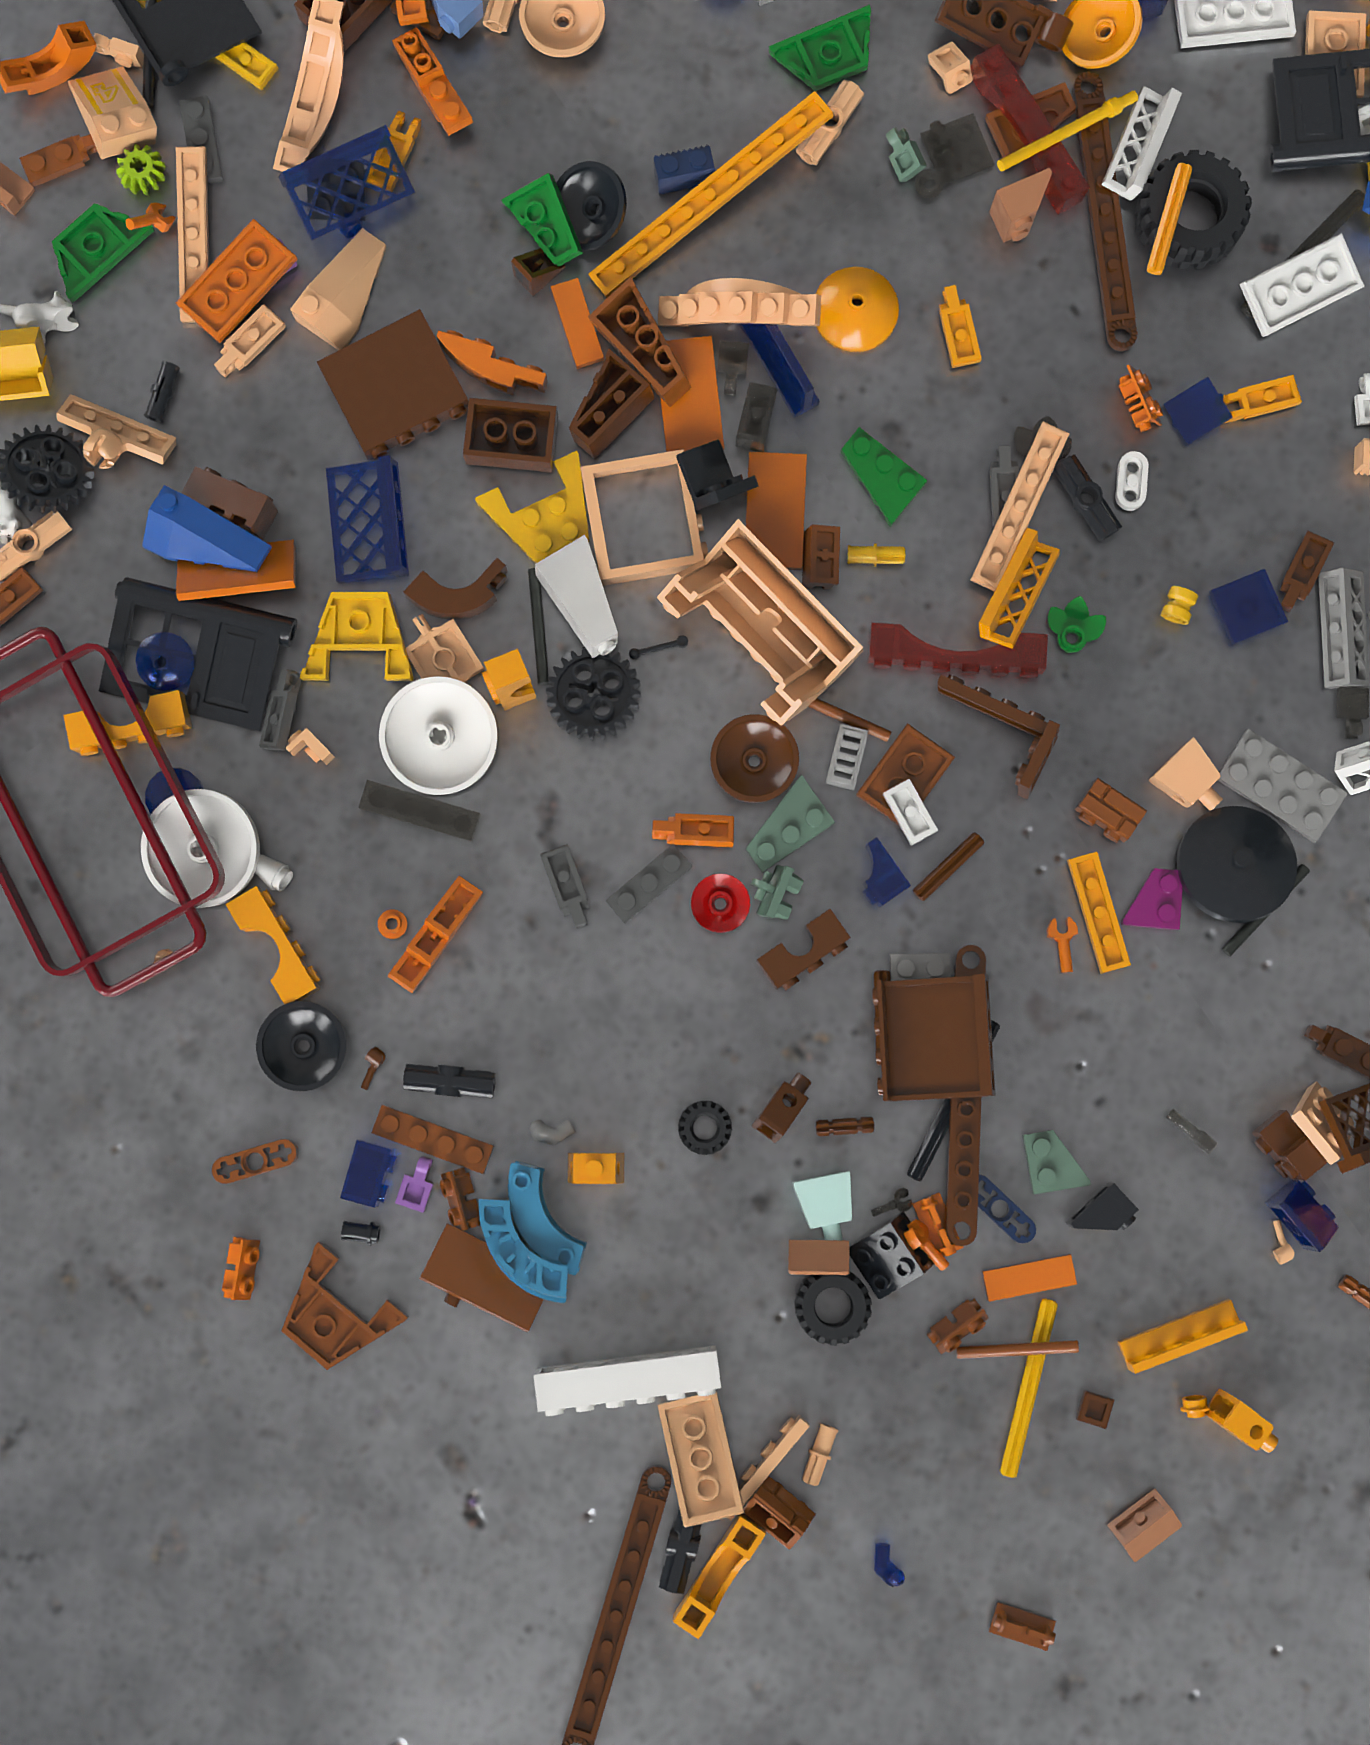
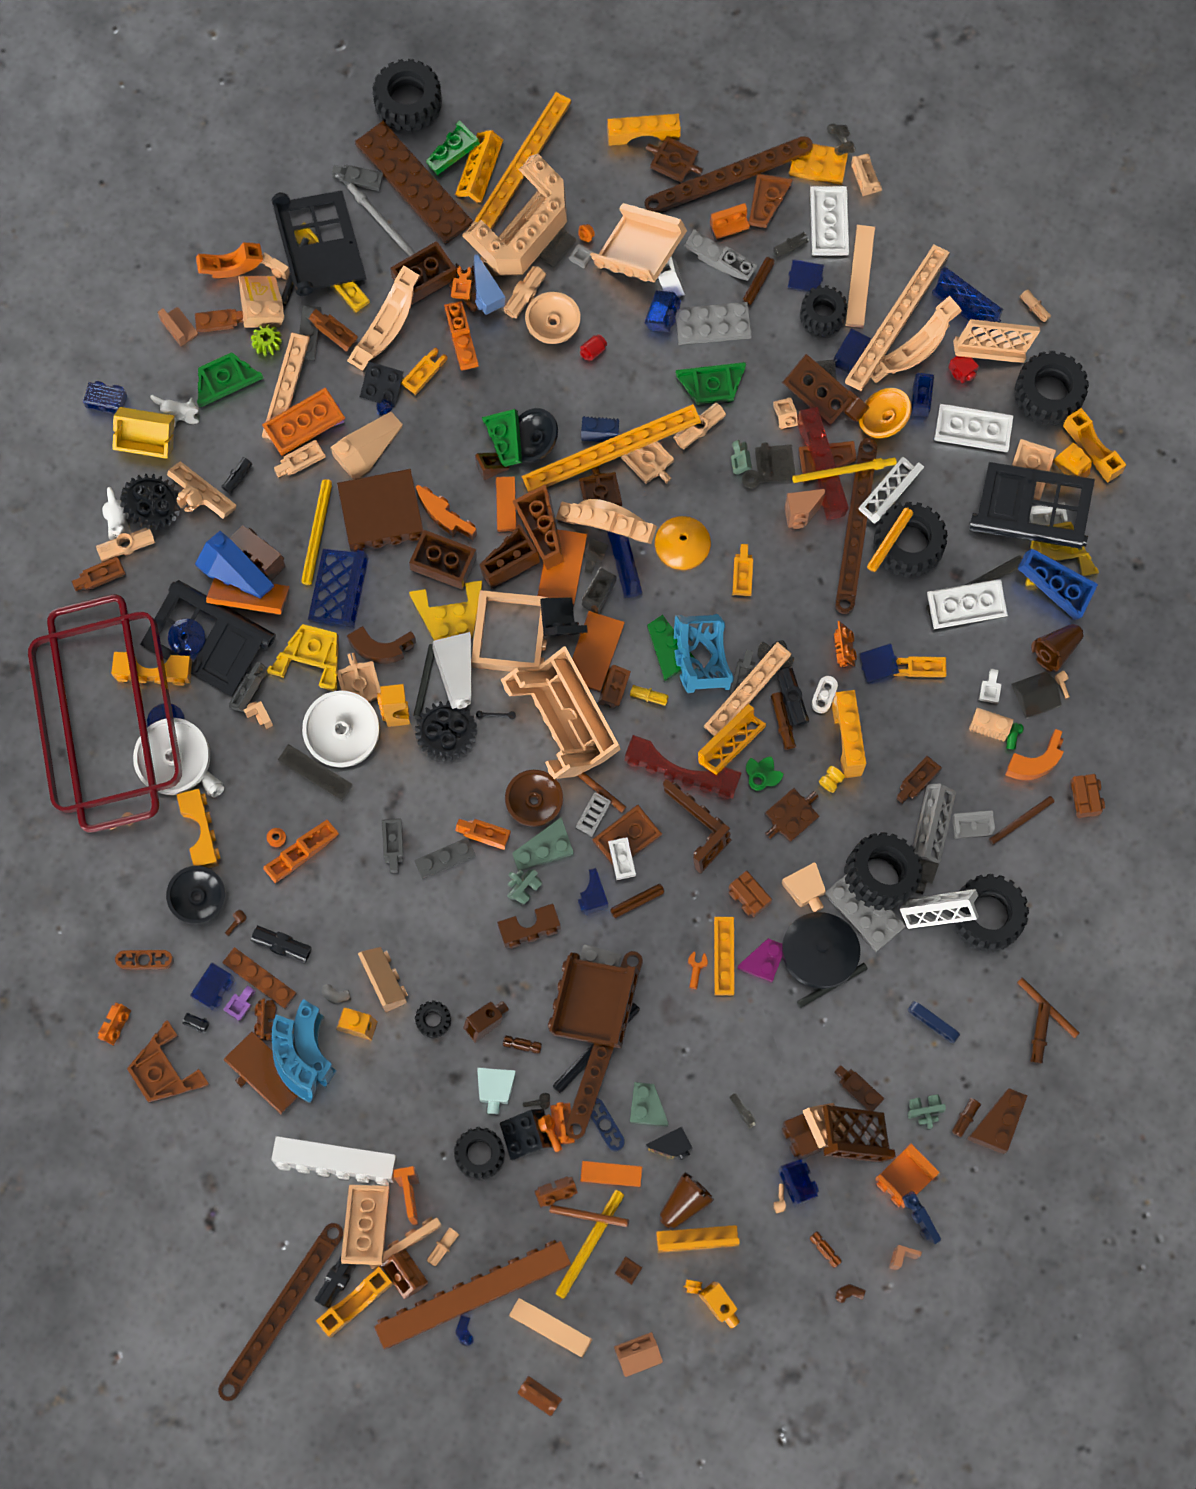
camera: 15 degrees right, 10 degrees down
orange bar [126,202,176,233] -> none
clear blue fence [278,125,415,241] -> none
red dish [691,873,750,933] -> none
nougat panel [788,1240,849,1275] -> none
clear blue plate [1209,569,1288,645] -> none
none -> yellow axle [301,479,332,585]
none -> dark orange hinge [309,309,358,352]
none -> light nougat slope [358,947,408,1013]
none -> dark orange brick [374,1240,571,1350]
none -> orange fence [393,1166,420,1226]
none -> light nougat slope [509,1298,592,1358]
none -> reddish brown plate [579,466,622,506]
none -> red brick [580,334,607,361]
none -> light nougat plate [622,441,674,484]
none -> reddish brown cone [660,1172,715,1228]
none -> dark azure fence [674,614,733,693]
none -> reddish brown plate [765,788,820,842]
none -> reddish brown pin [770,692,796,750]
none -> light orange arch [832,690,866,778]
none -> black tyre [844,832,923,911]

